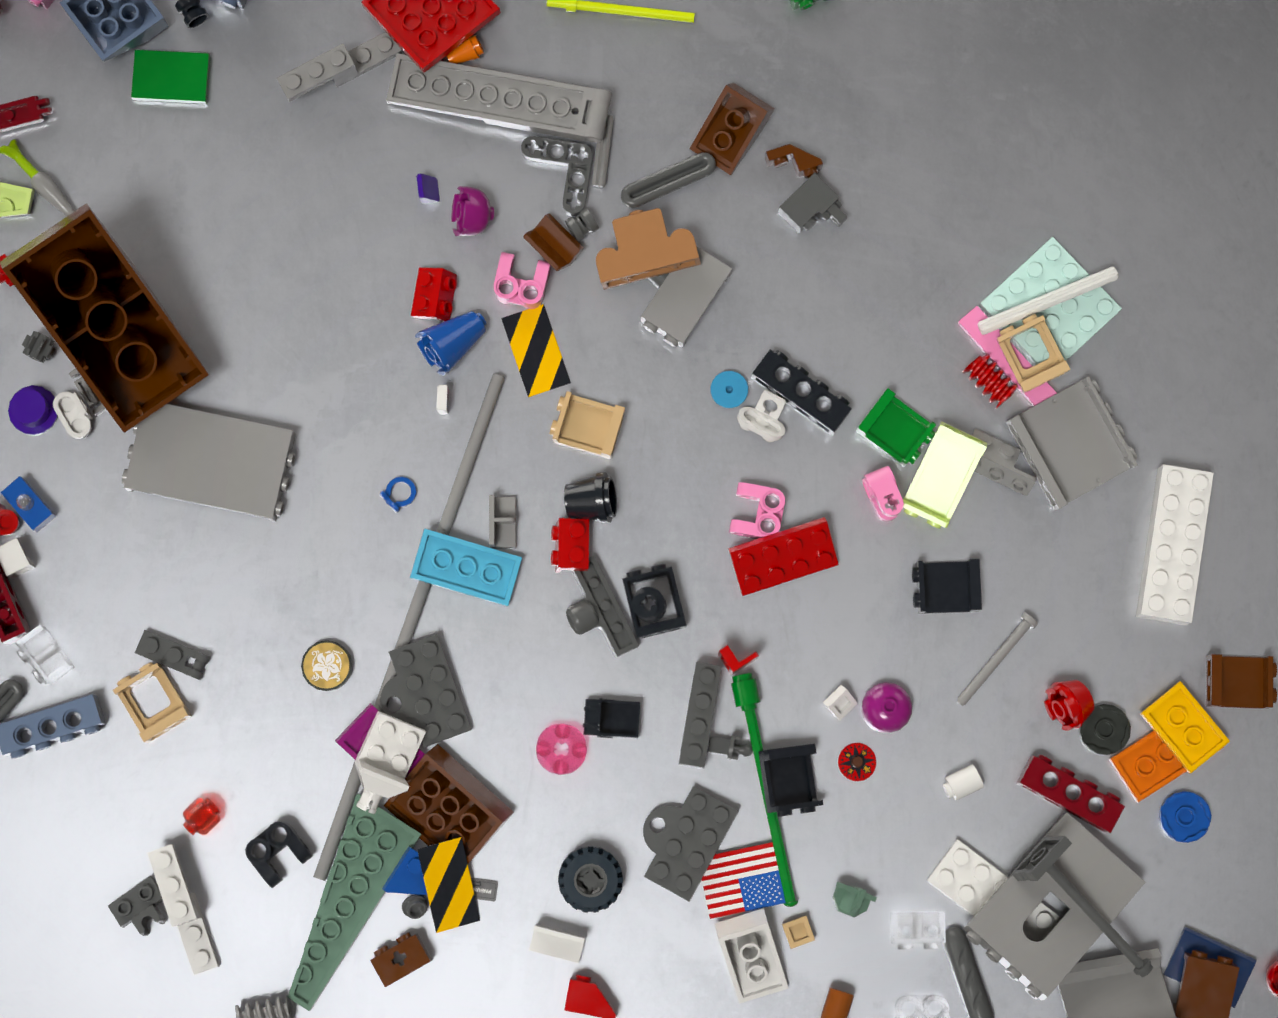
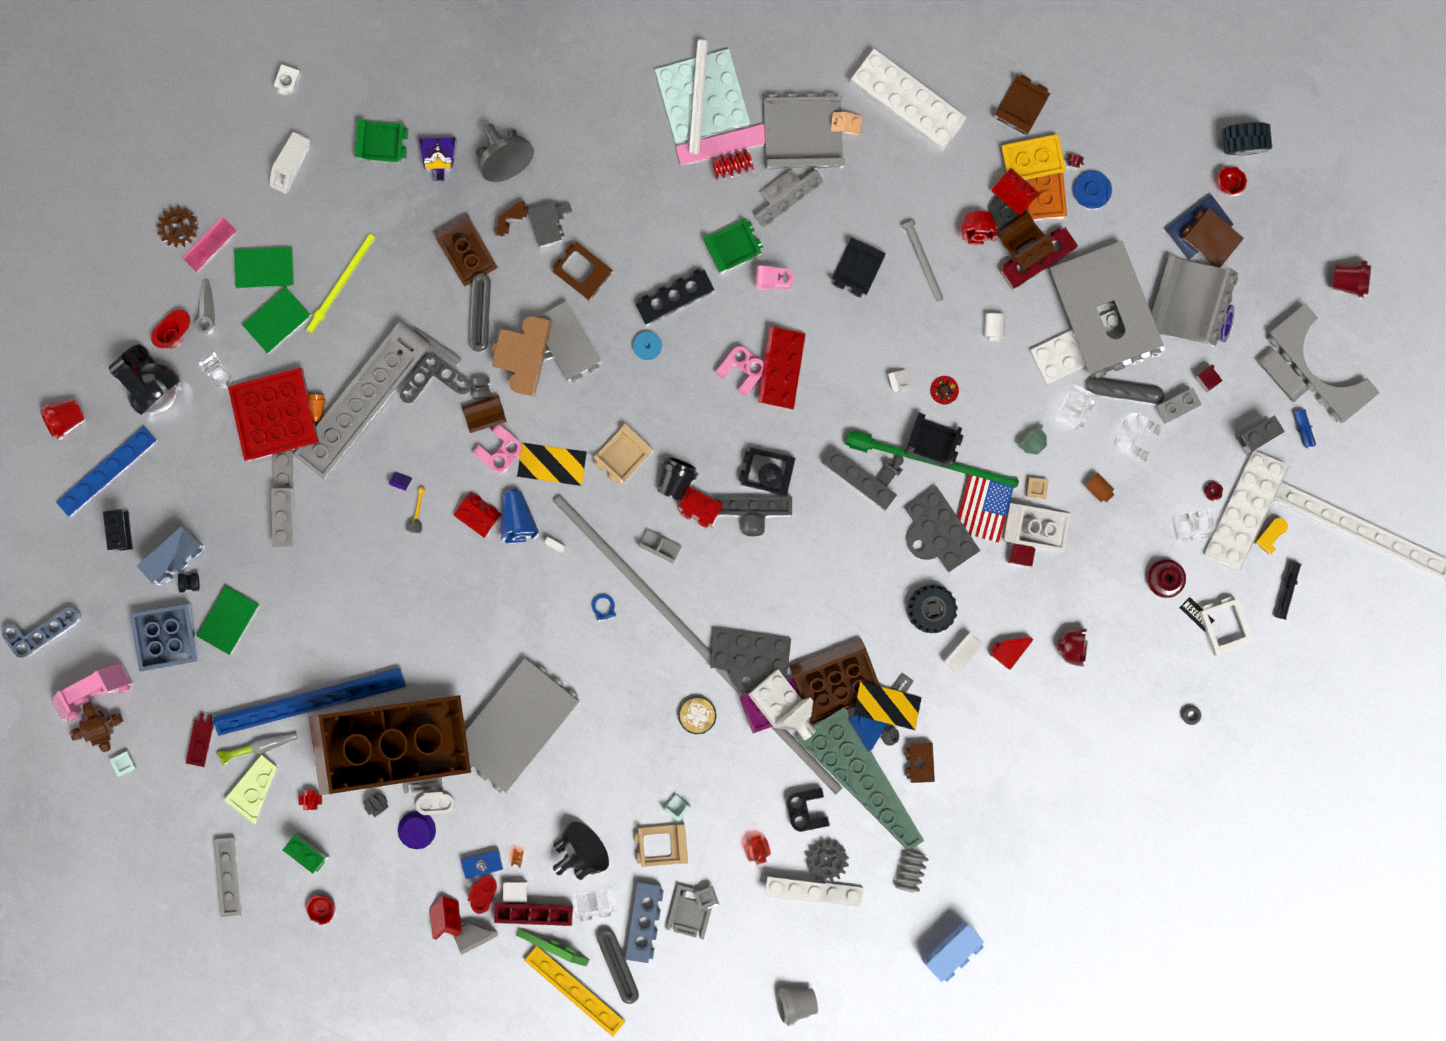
camera: 60 degrees left, 5 degrees up
dark grey plate [108,876,166,936] -> none
dark grey plate [135,630,210,680] -> none
medium azure plate [410,529,522,606] -> none
magenta cylinder [451,186,494,237] -> none
clear pink plate [536,724,587,775] -> none
black piece [582,698,640,739] -> none
red panel [718,645,759,675] -> none
white bracket [737,390,786,442] -> none
magenta cylinder [861,682,912,734] -> none
yellowish green panel [903,421,987,529] -> none
tan window [997,314,1070,394] -> none
dark grey tile [1011,836,1153,977] -> none
none -> blue plate [213,668,406,736]
none -> hinge [406,487,425,534]
none -> torso [419,137,457,182]
none -> dark grey piece [476,124,534,182]
none -> clear orange bush [511,849,524,868]
none -> reddish brown window [553,242,613,302]
none -> black piece [553,822,609,880]
none -> light aqua panel [664,794,691,822]
none -> light grey container [666,884,712,940]
none -> light grey tile [694,886,720,912]
none -> light grey piece [777,987,818,1027]
none -> dark grey gear [807,840,849,883]
none -> light nougat bracket [831,112,863,135]
none -> red bracket [991,168,1039,215]
none -> reddish brown window [997,213,1055,271]
none -> dark red panel [1008,544,1036,567]
none -> dark red plate [1066,154,1084,168]

